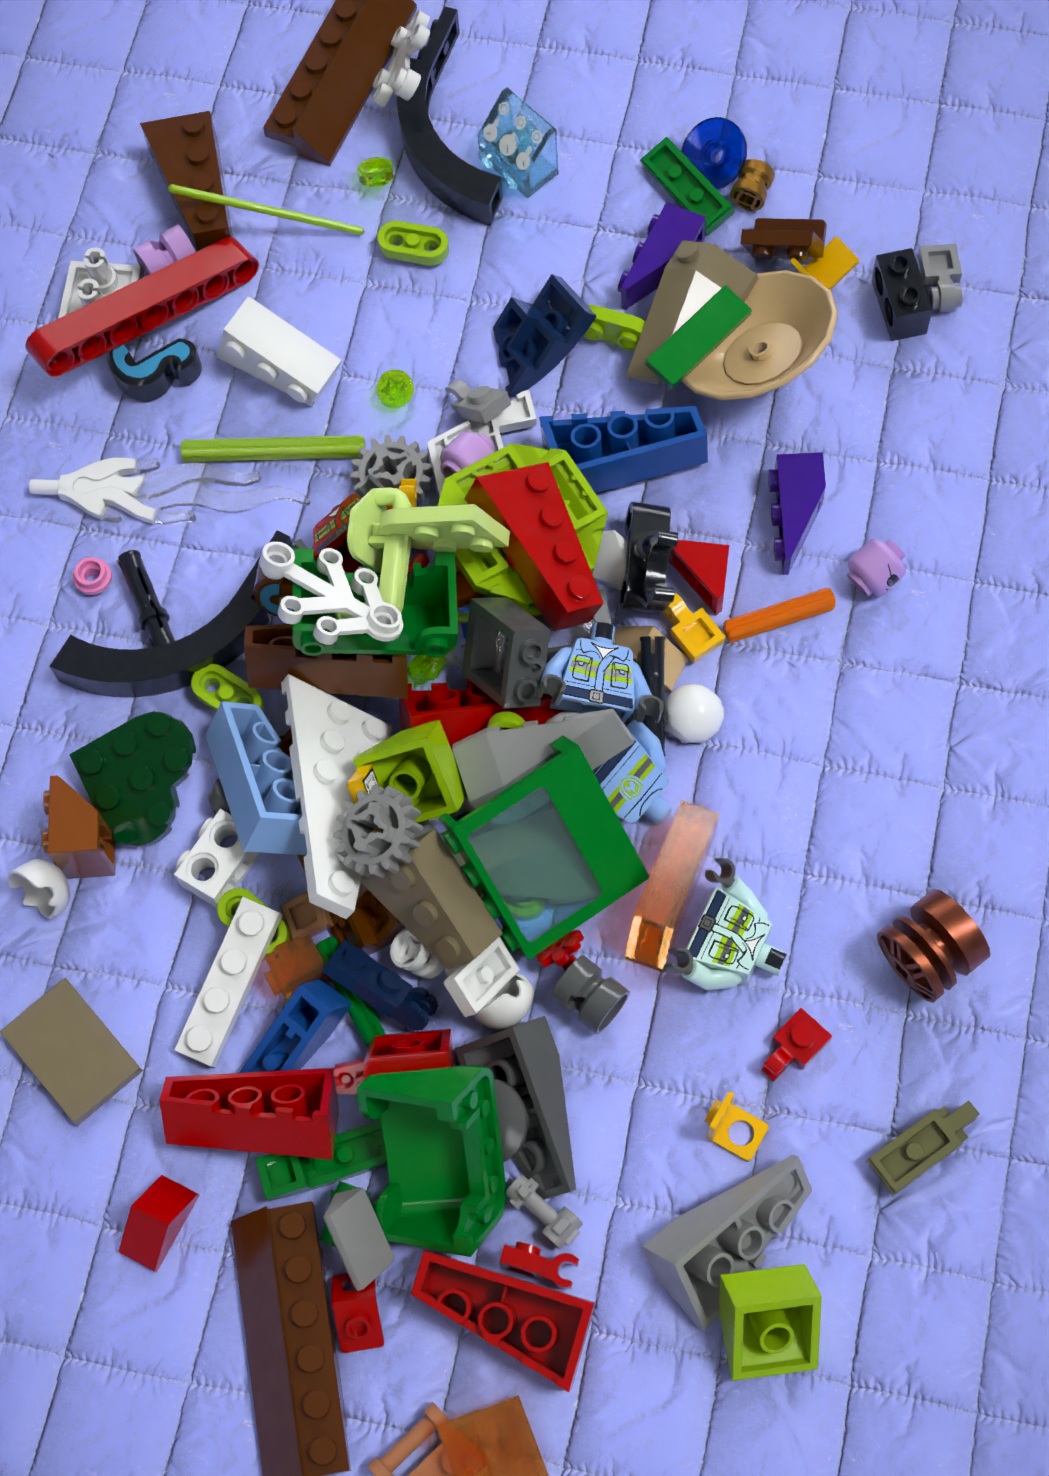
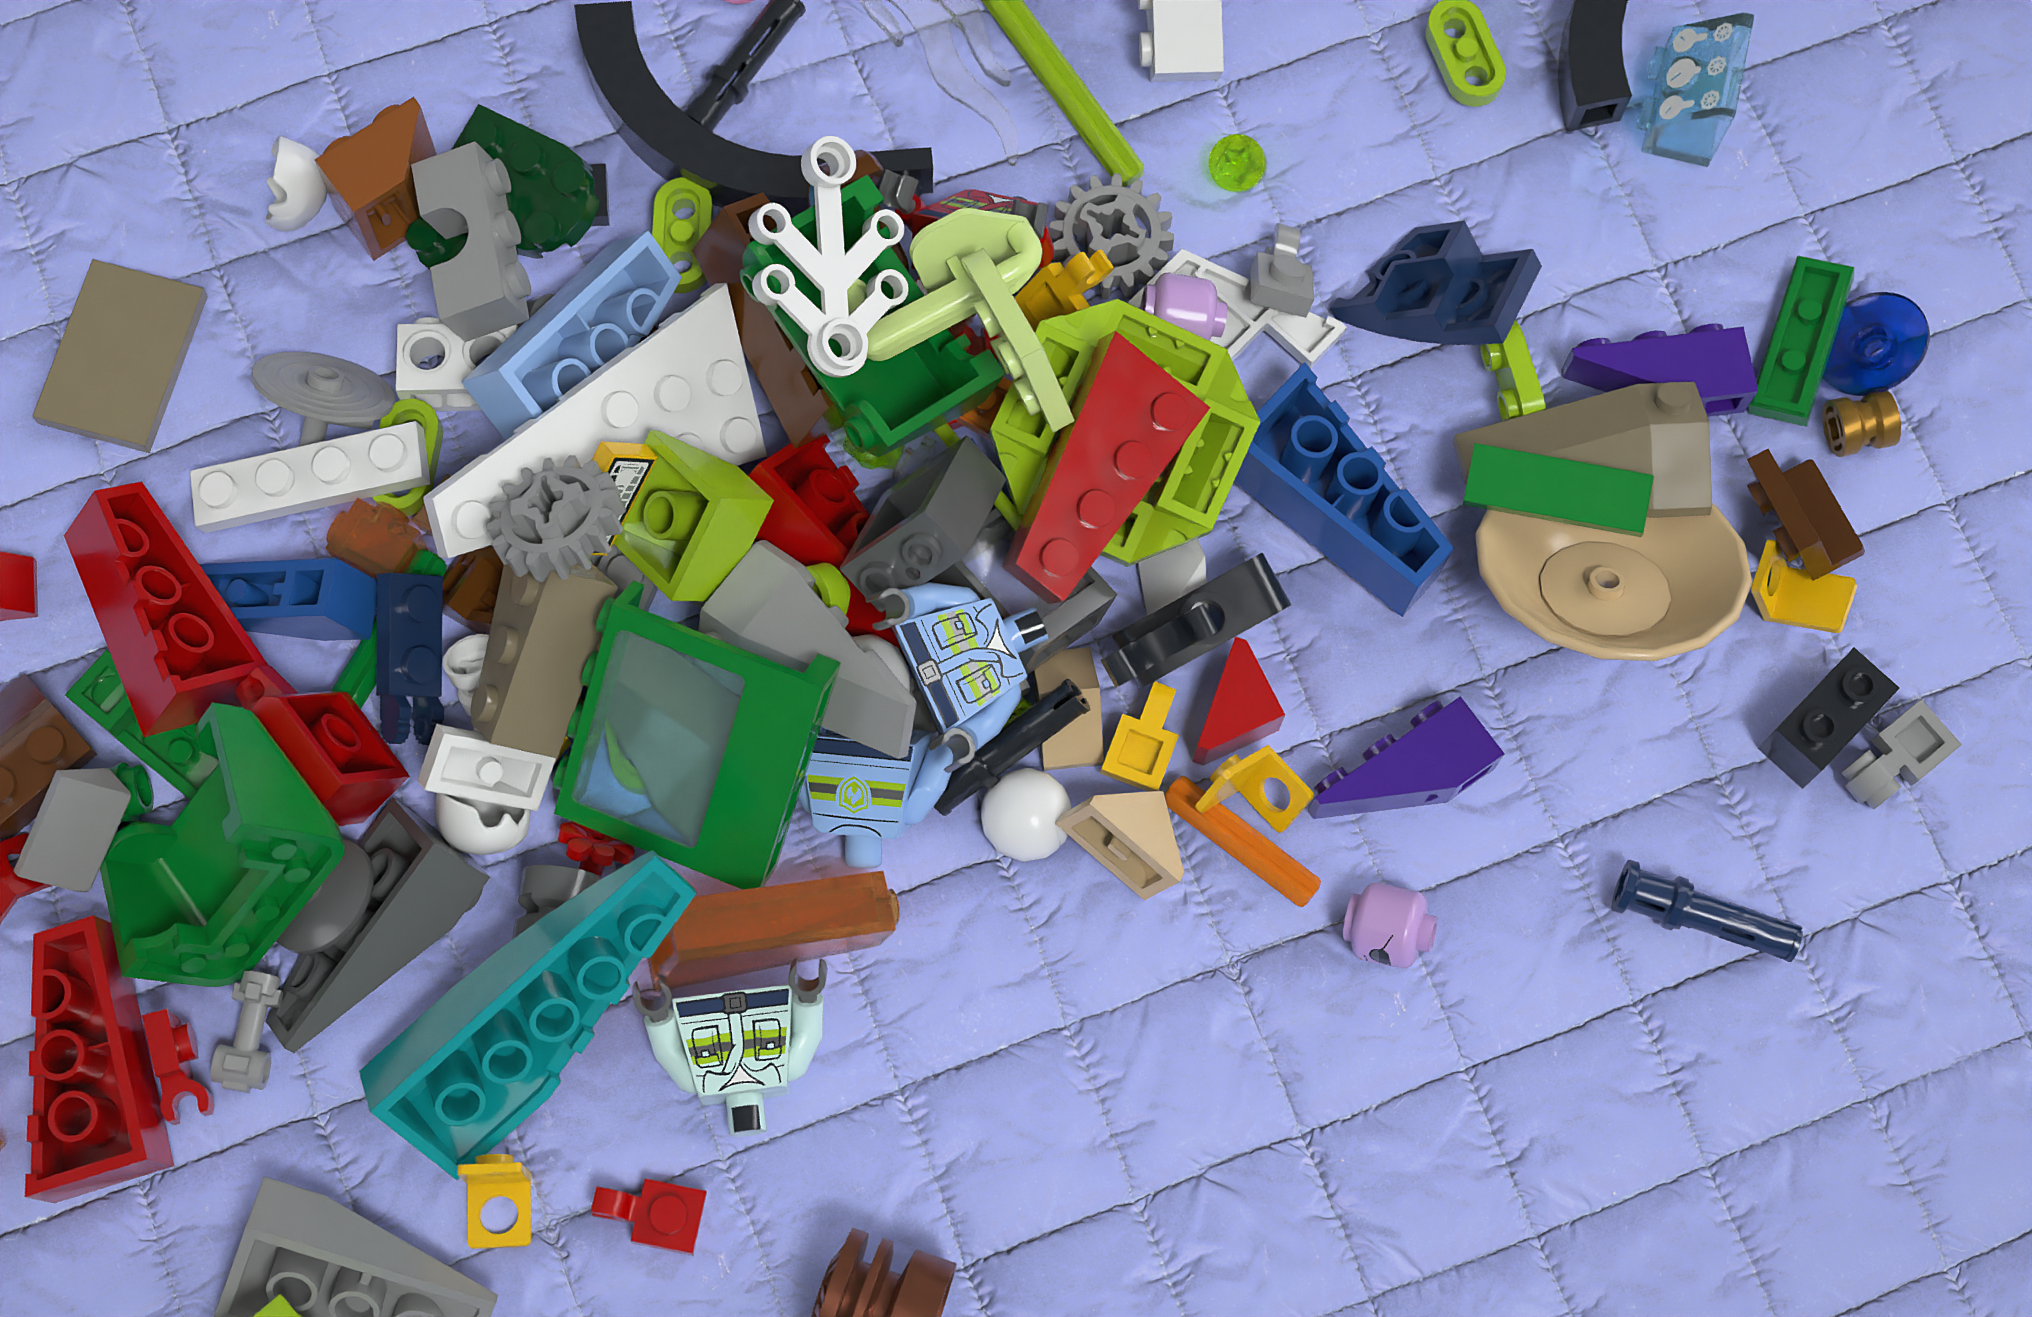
camera: 45 degrees right, 5 degrees up
none -> light grey shield [251,352,395,447]
none -> teal wedge [359,850,697,1180]
none -> light grey arch [411,141,531,342]
none -> tan slope [1056,791,1185,901]
none -> yellow bracket [1195,745,1314,833]
none -> dark blue pin [1611,859,1803,962]

